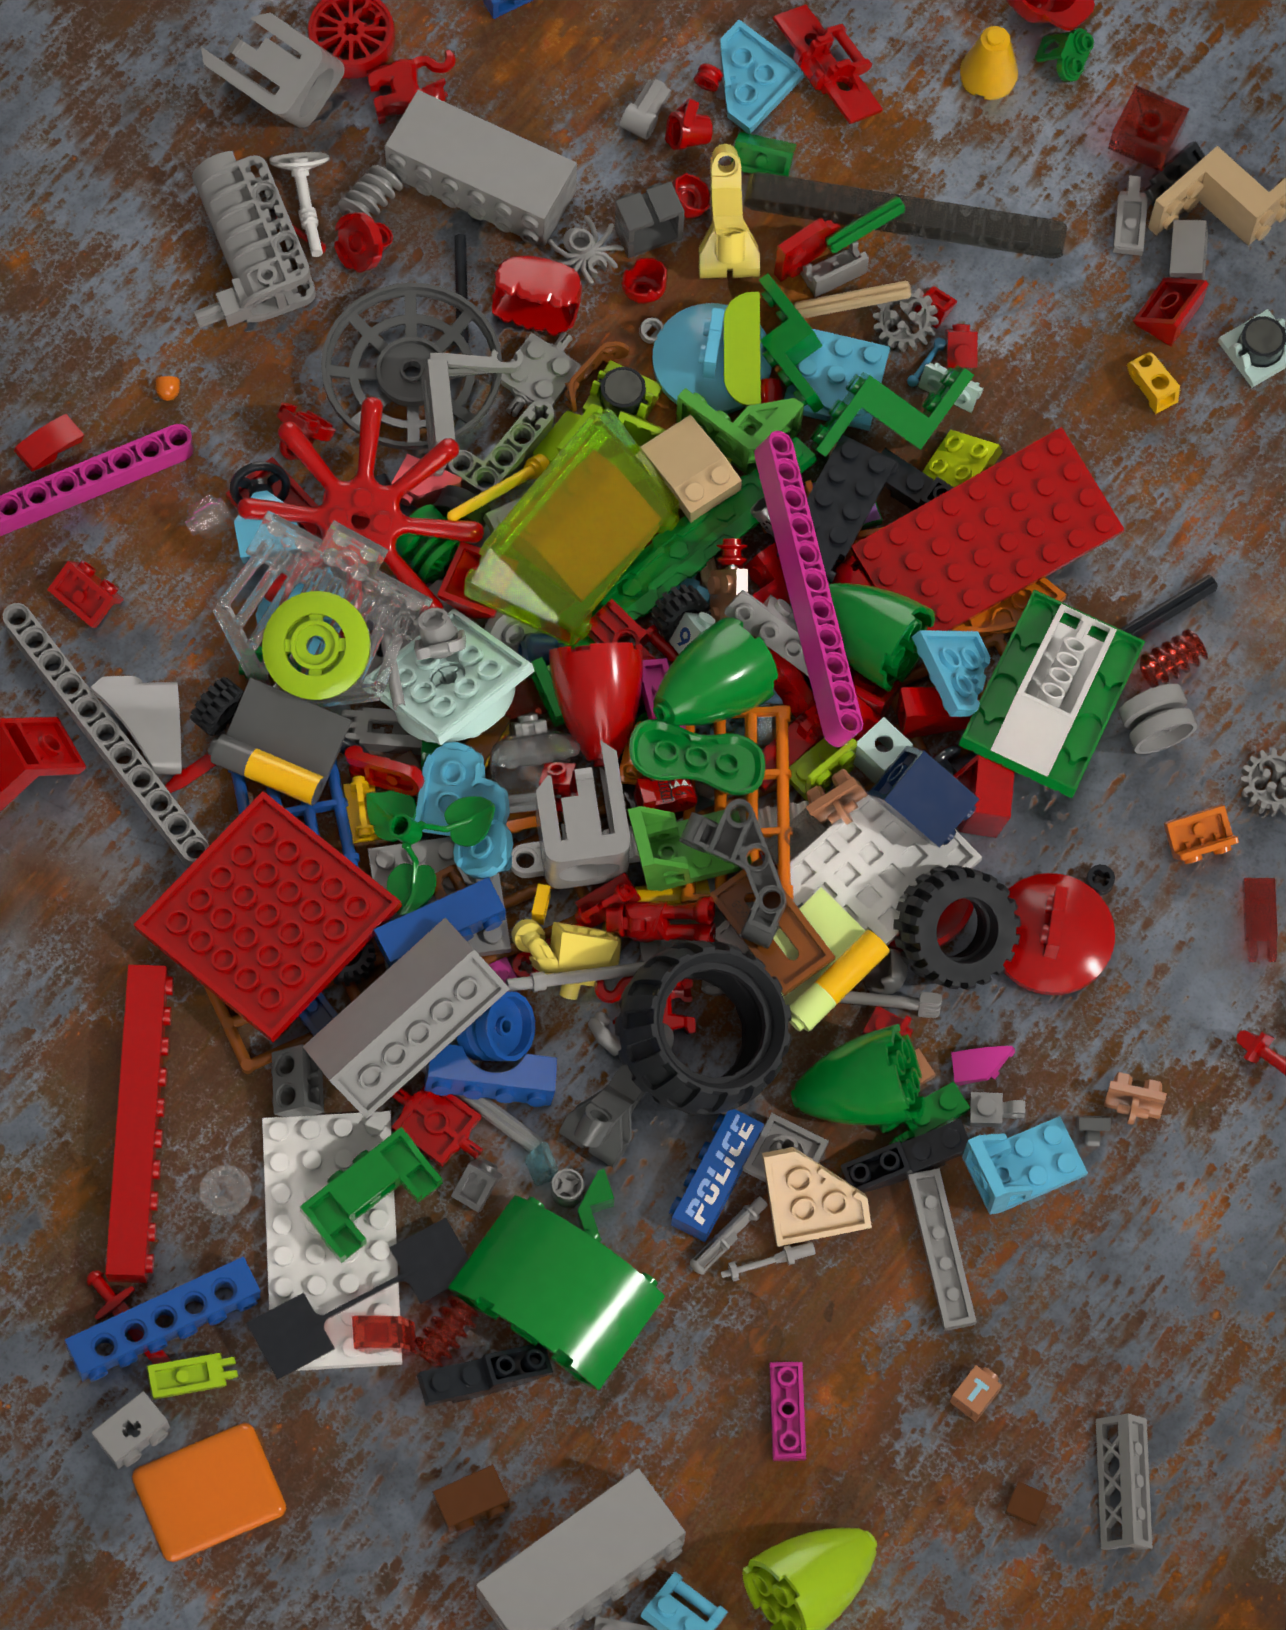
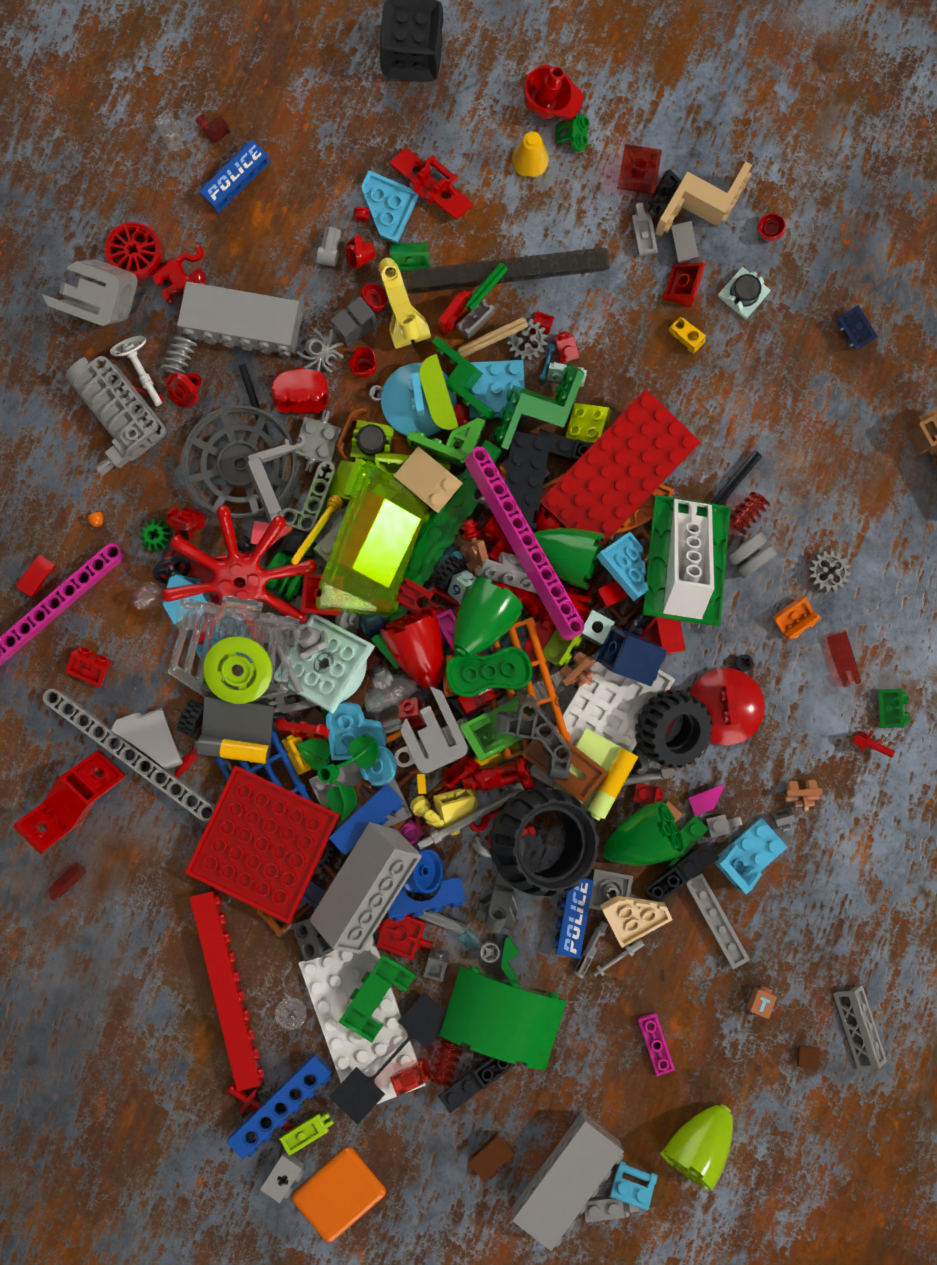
camera: 15 degrees left, 15 degrees up
none -> green gear [139,519,172,552]

